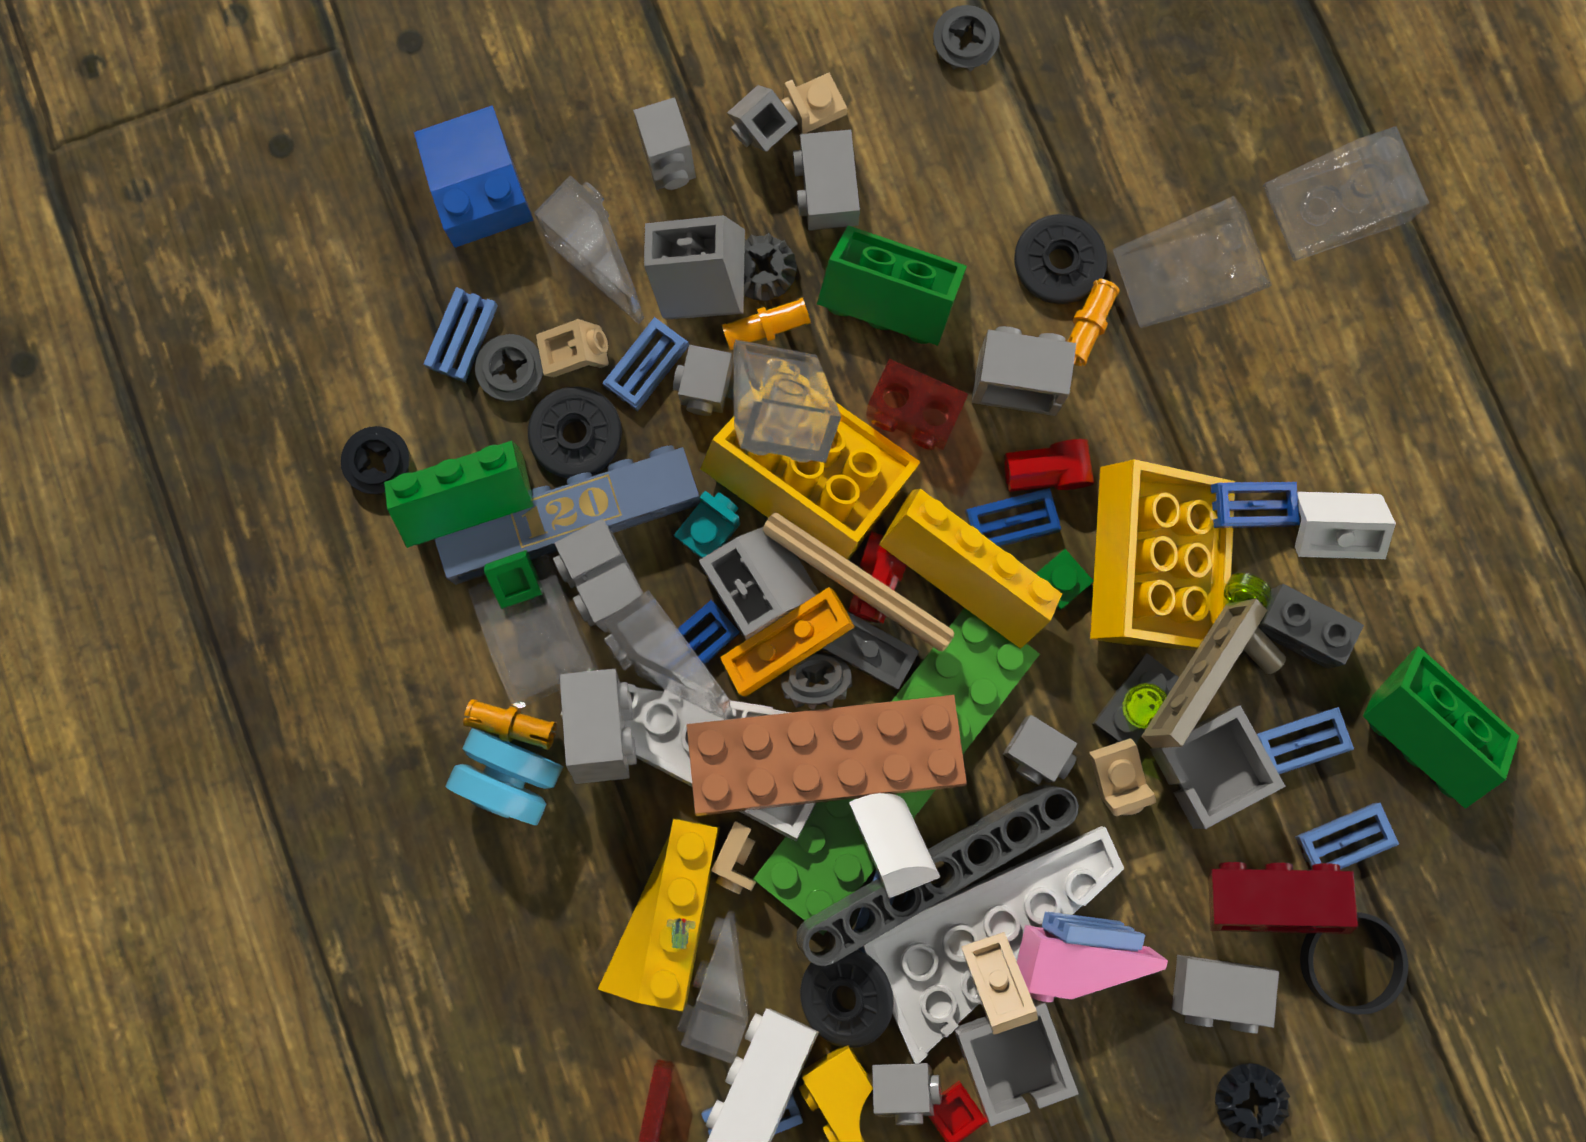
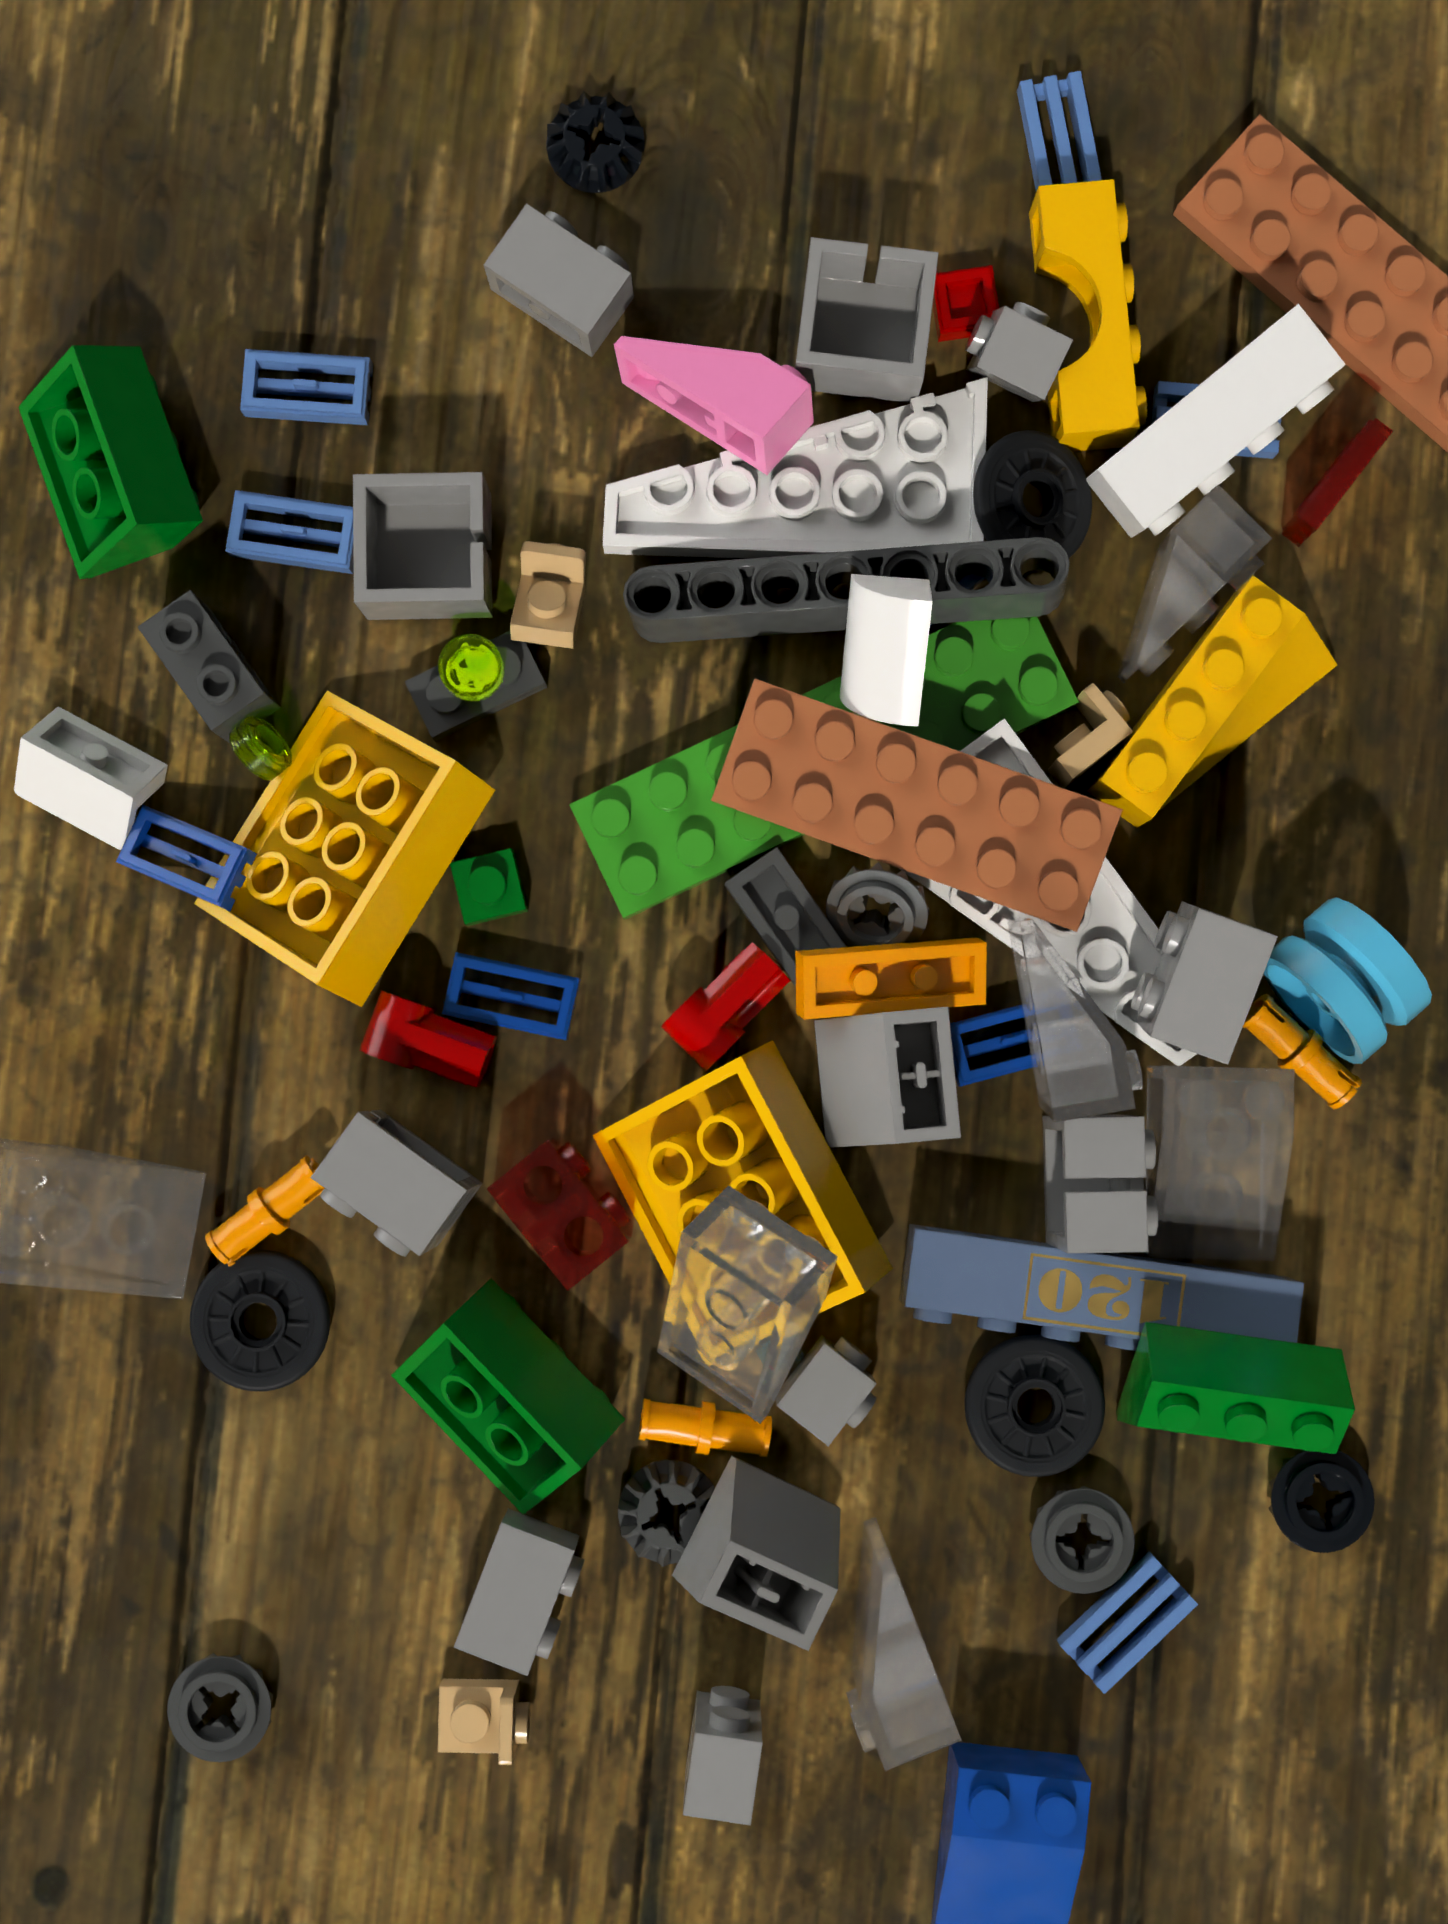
camera: 155 degrees left, 5 degrees up
green plate [484,550,543,609] -> none
tan bracket [536,319,609,378] -> none
medium blue tile [602,317,689,412] -> none
clear light blue piece [667,918,696,949] -> none
teal bracket [674,491,740,559] -> none
light grey brick [727,85,798,152] -> none
tan axle [763,513,954,652] -> none
yellow wedge [879,489,1062,649] -> none
tan plate [961,932,1038,1035] -> none
light grey brick [1003,715,1077,785] -> none
medium blue tile [1042,911,1145,952] -> none
dark tan piece [1141,599,1286,748] -> none
dark red brick [1208,862,1358,934] -> none
black tyre [1300,912,1408,1015] -> none

